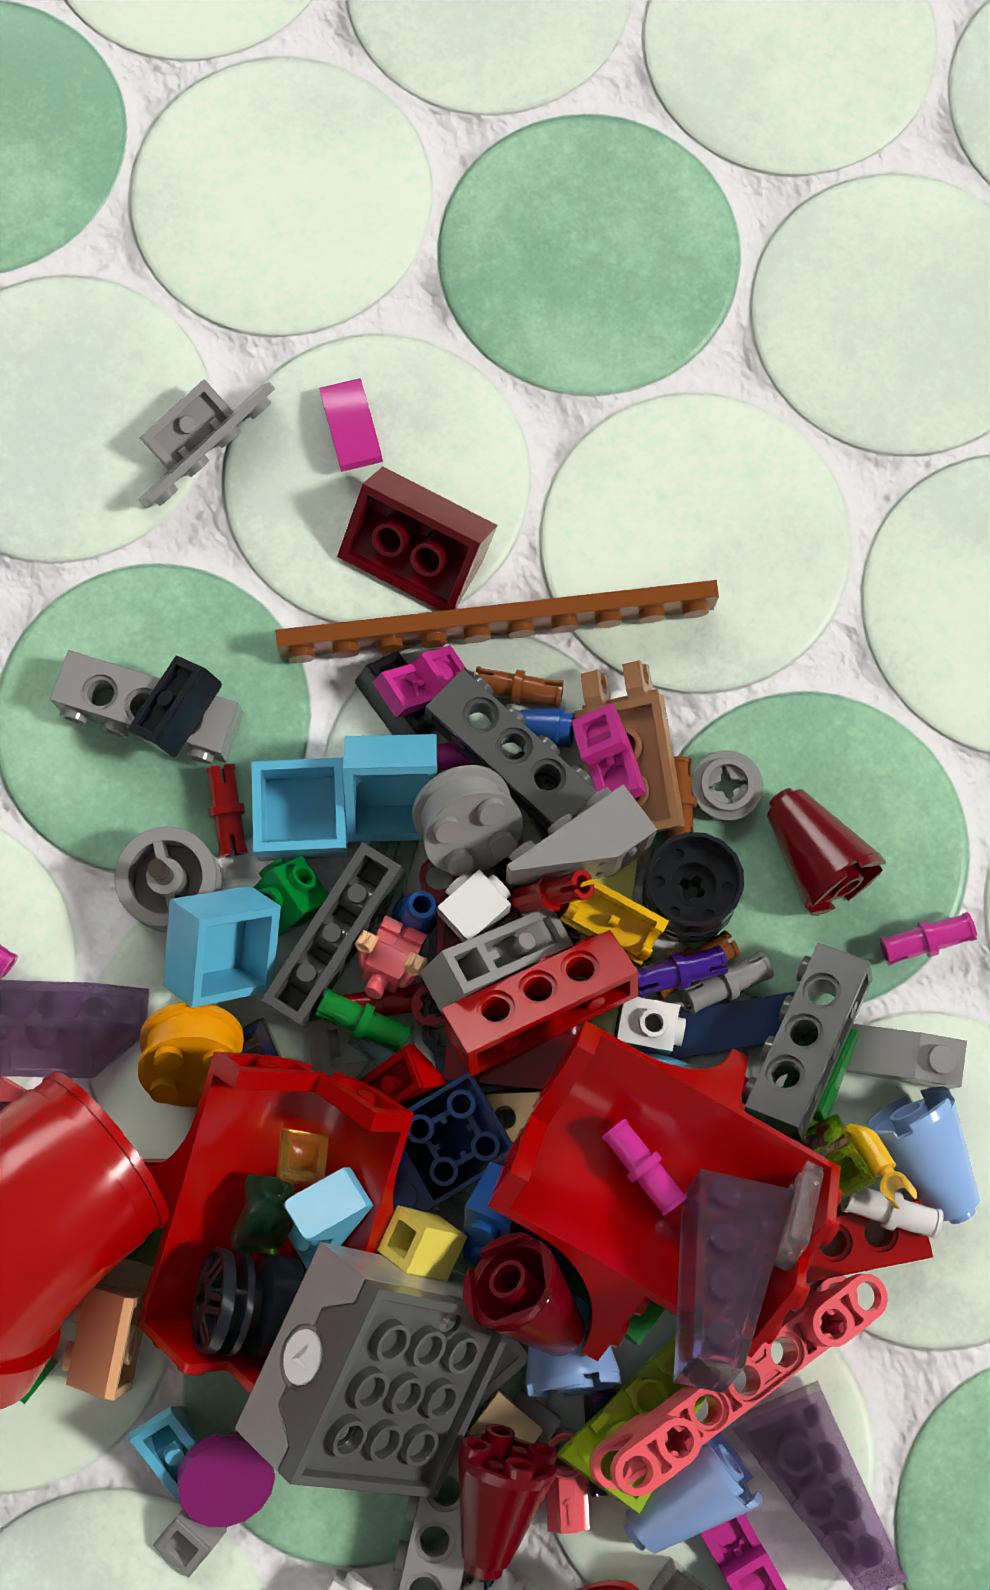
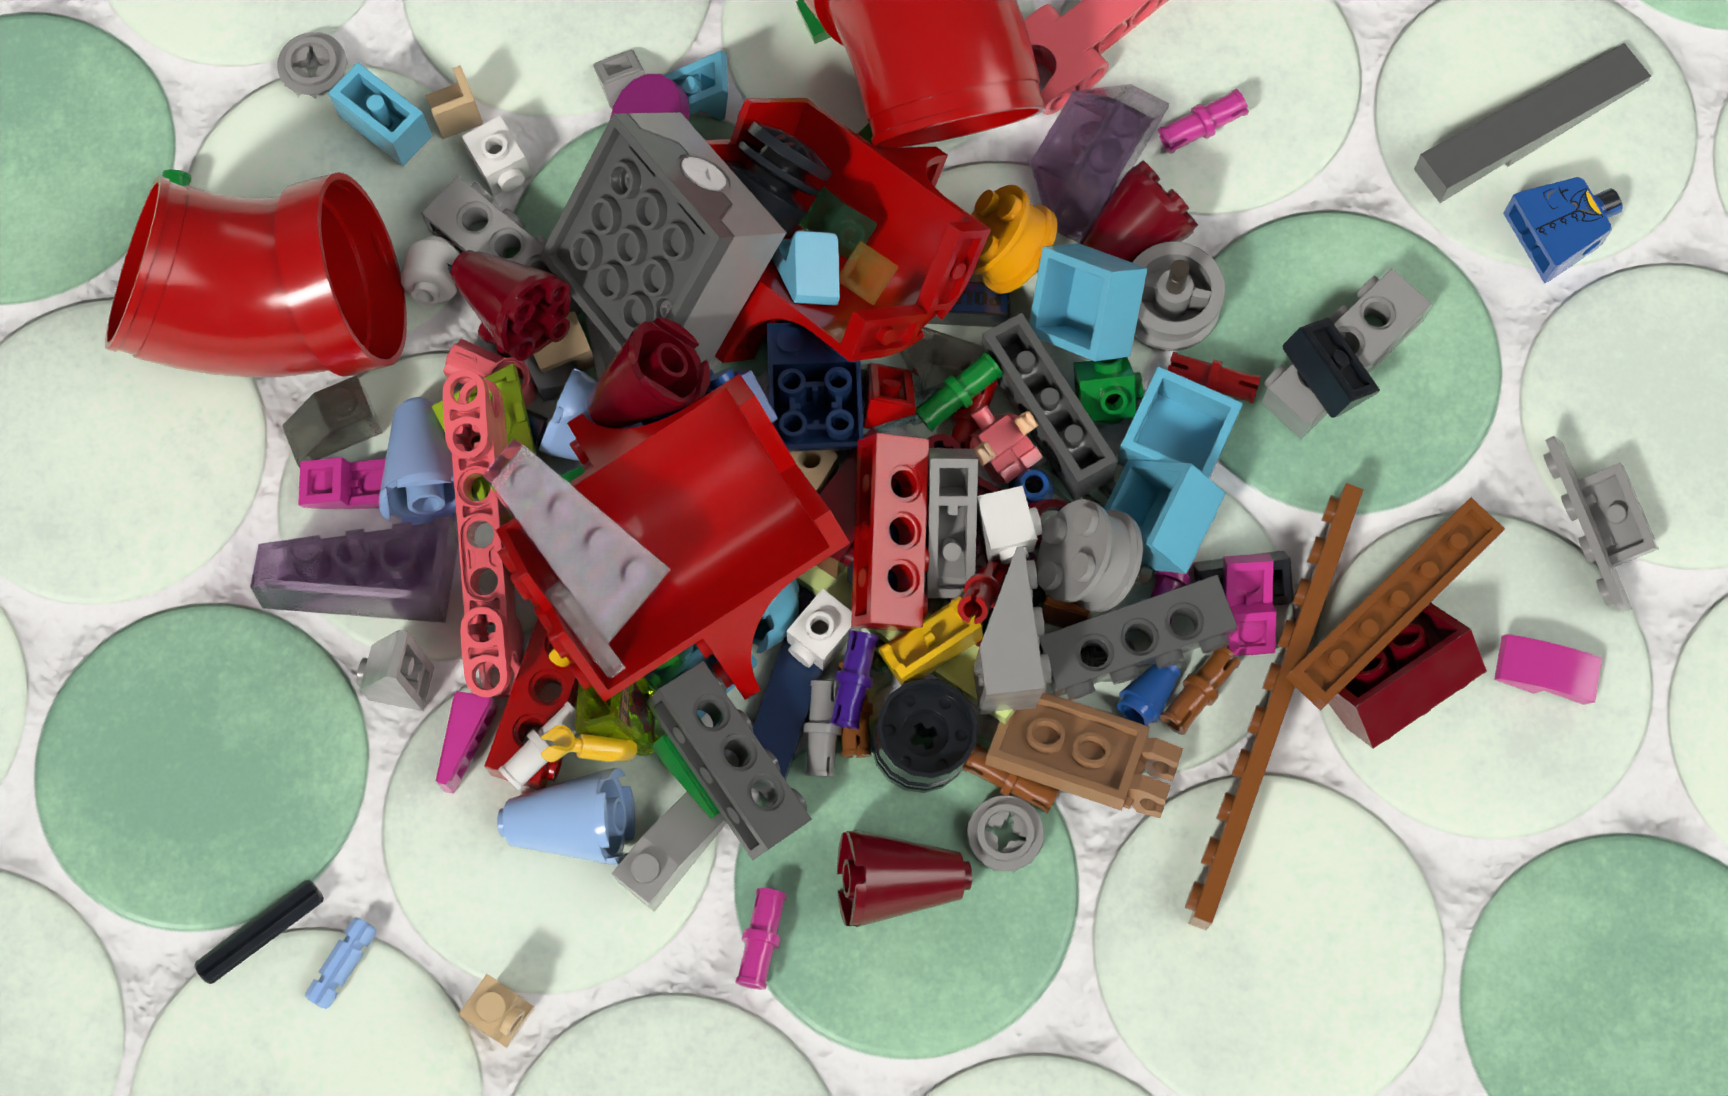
camera: 125 degrees right, 5 degrees down
light nougat slope [62,1283,146,1401] -> none
light yellow brick [377,1206,467,1281] -> none
dark pink slope [571,703,647,799] -> none
dark pink pin [601,1118,688,1217] -> none
none -> light grey slope [357,630,435,711]
none -> dark pink slope [436,691,498,794]
none -> dark red cone [1080,160,1198,263]
none -> dark orange plate [1286,497,1505,711]

